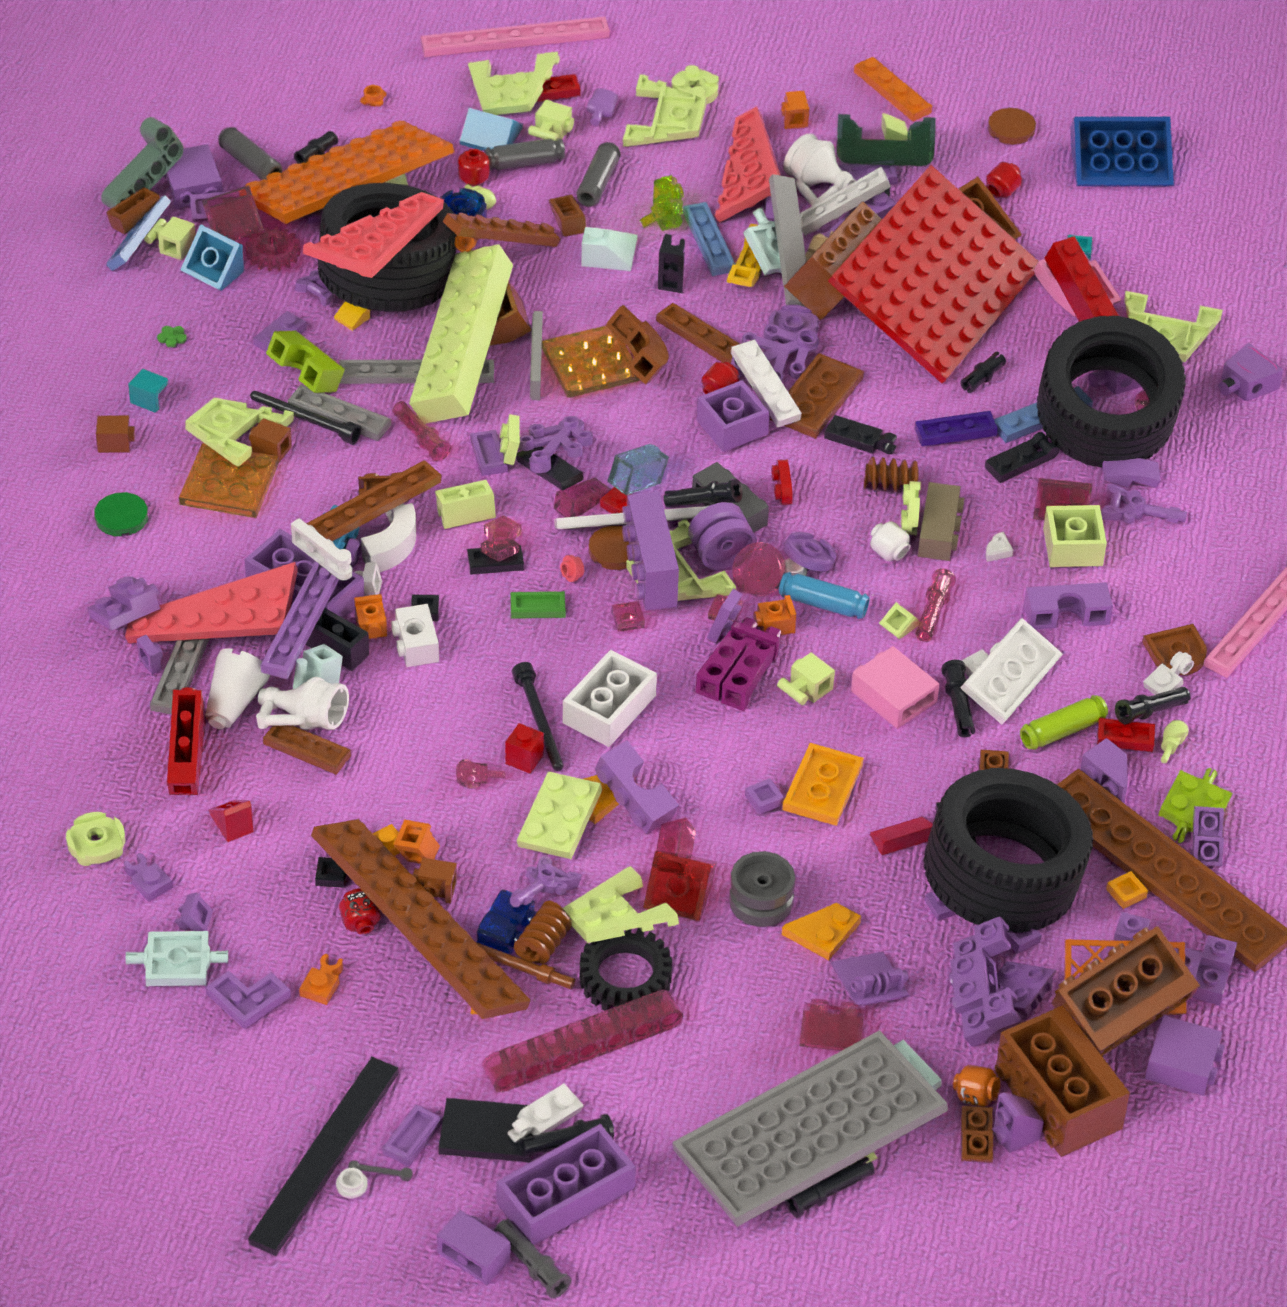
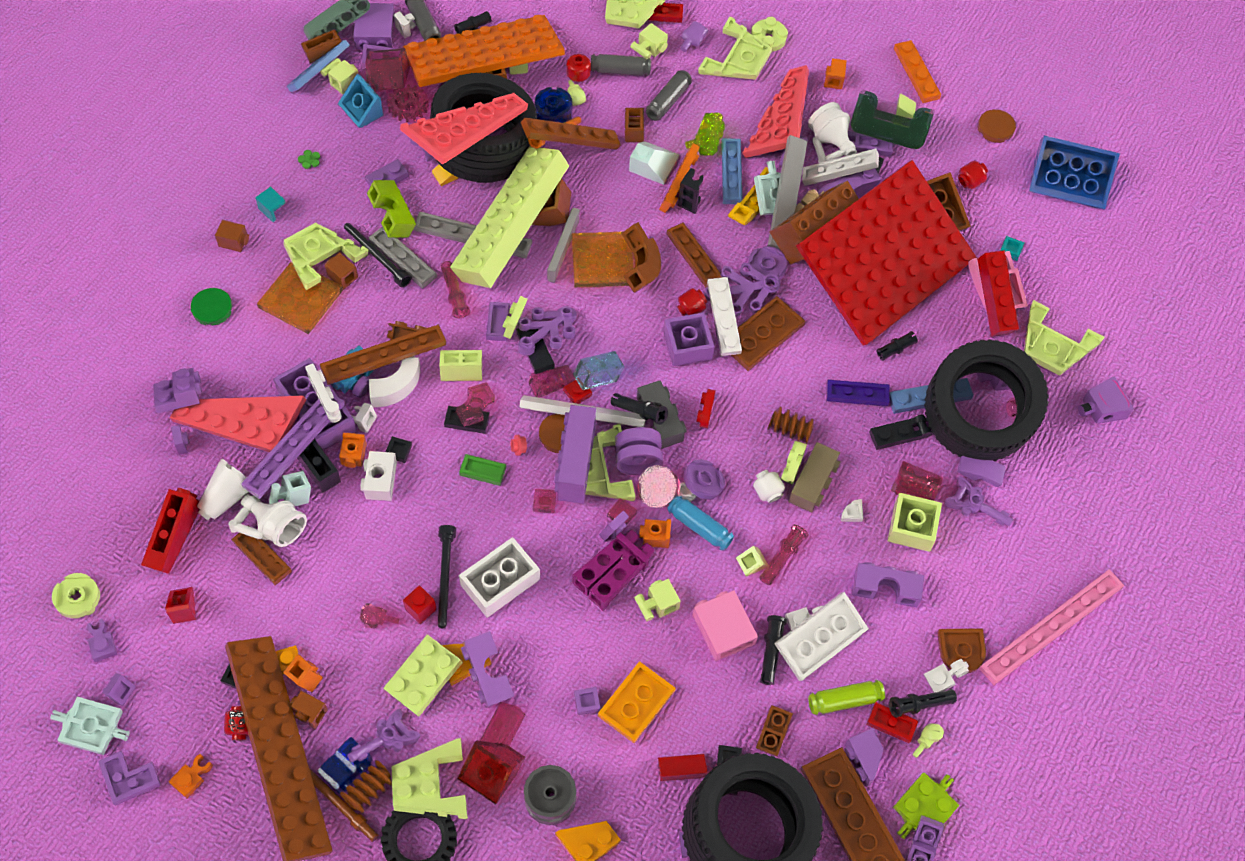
camera: 15 degrees right, 15 degrees up
light grey tile [150,638,210,714] -> none
slope [460,108,523,151] -> none
black plate [824,415,897,454] -> none
none -> white tile [394,11,416,38]
none -> orange plate [659,143,700,213]

